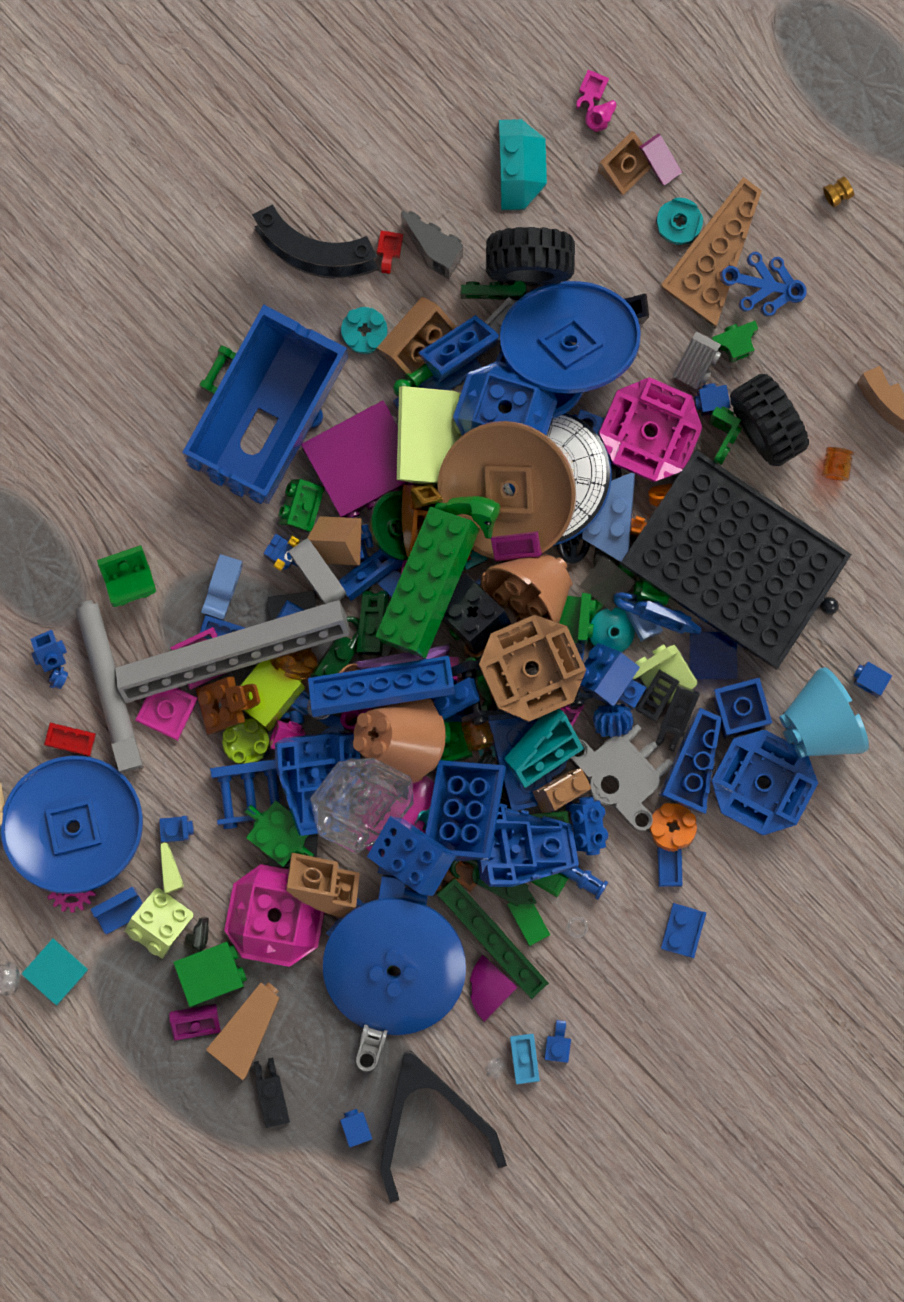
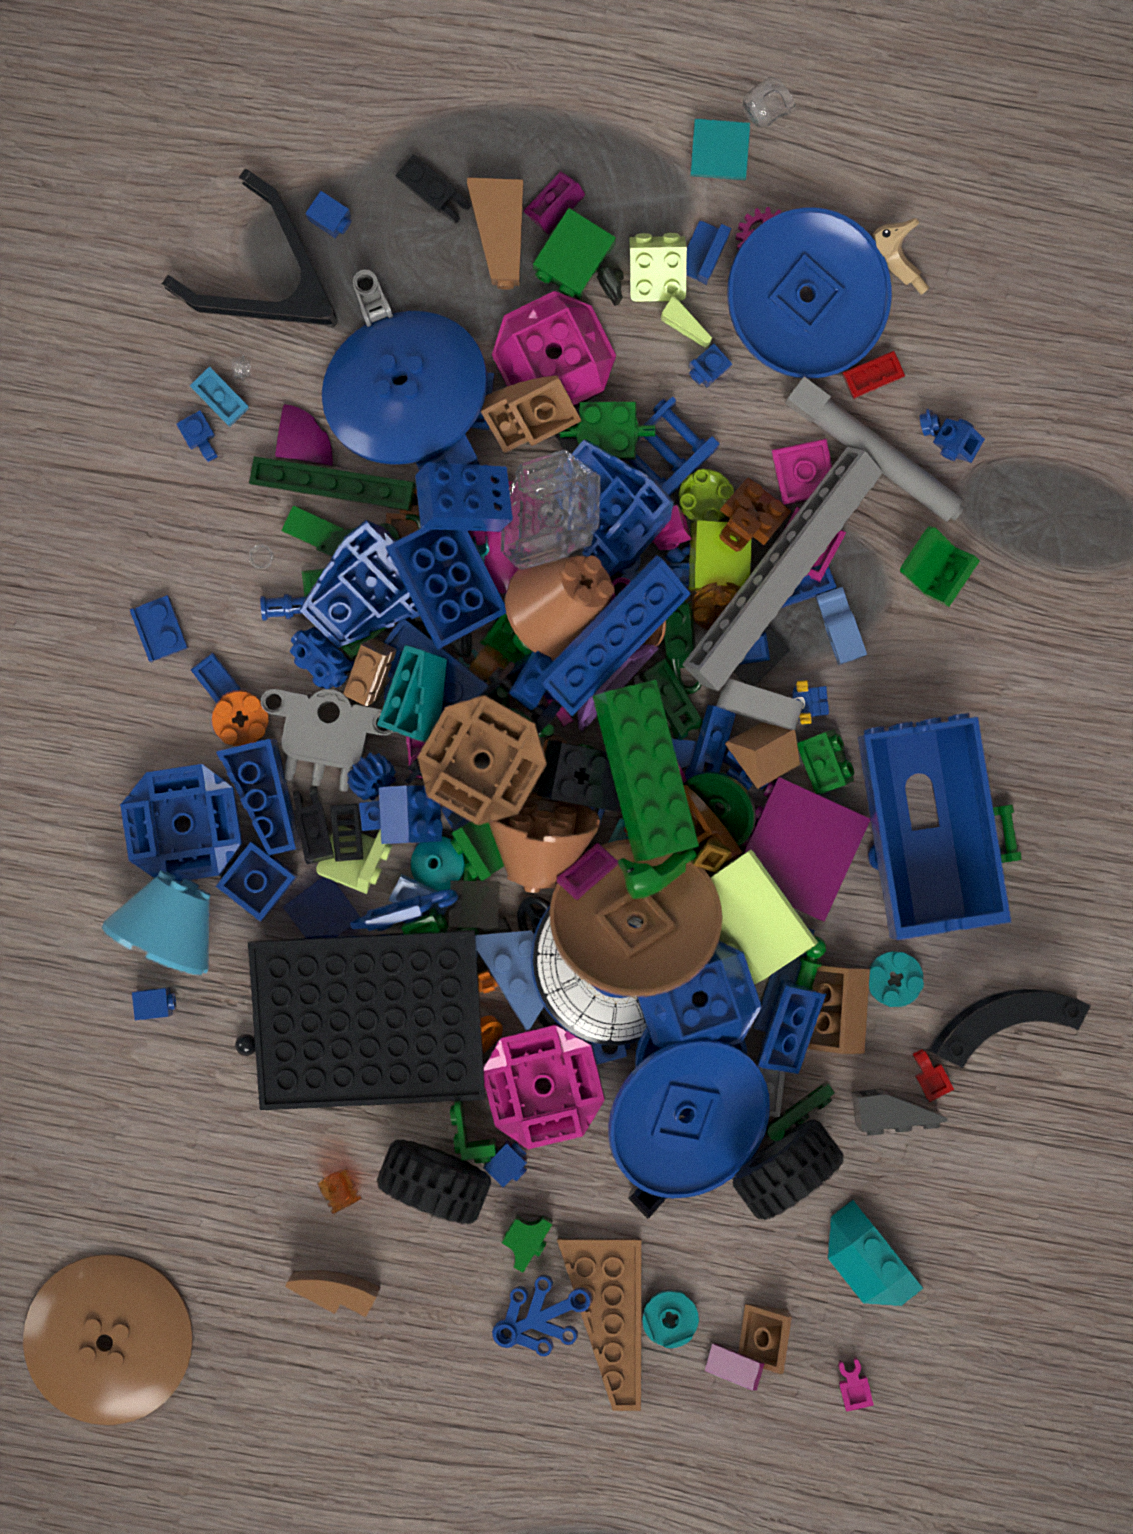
camera: 145 degrees right, 5 degrees up
dark pink animal [585,100,616,132] -> none
light grey brick [673,331,721,389] -> none
pearl gold wheel [823,176,855,208] -> none

